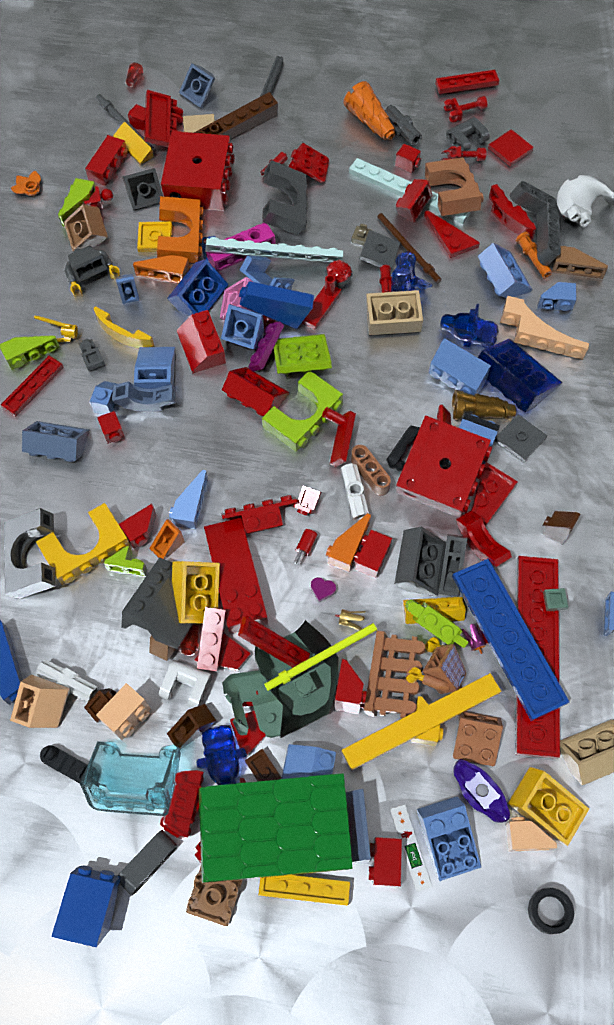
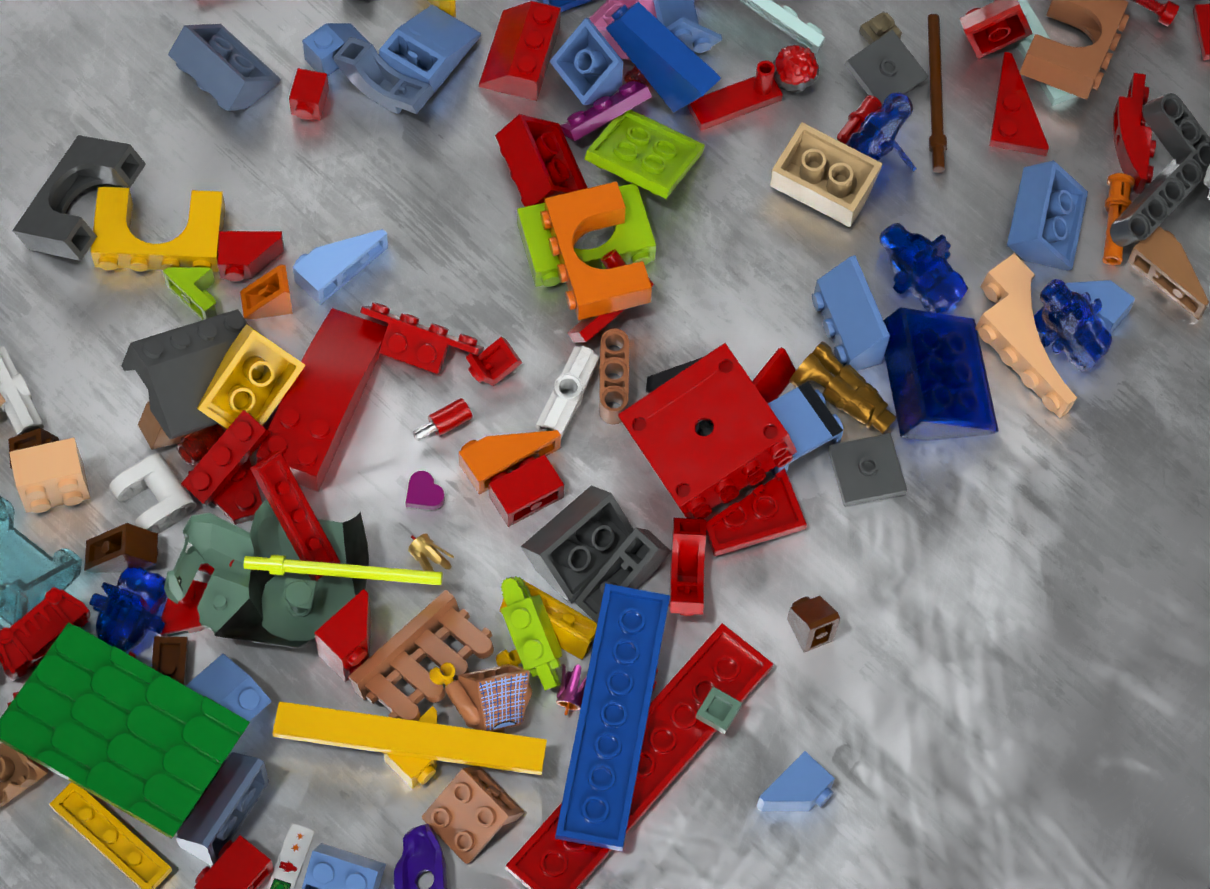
camera: 30 degrees right, 0 degrees up
none -> orange arch [540,181,652,320]
none -> clear blue piece [1034,279,1112,372]

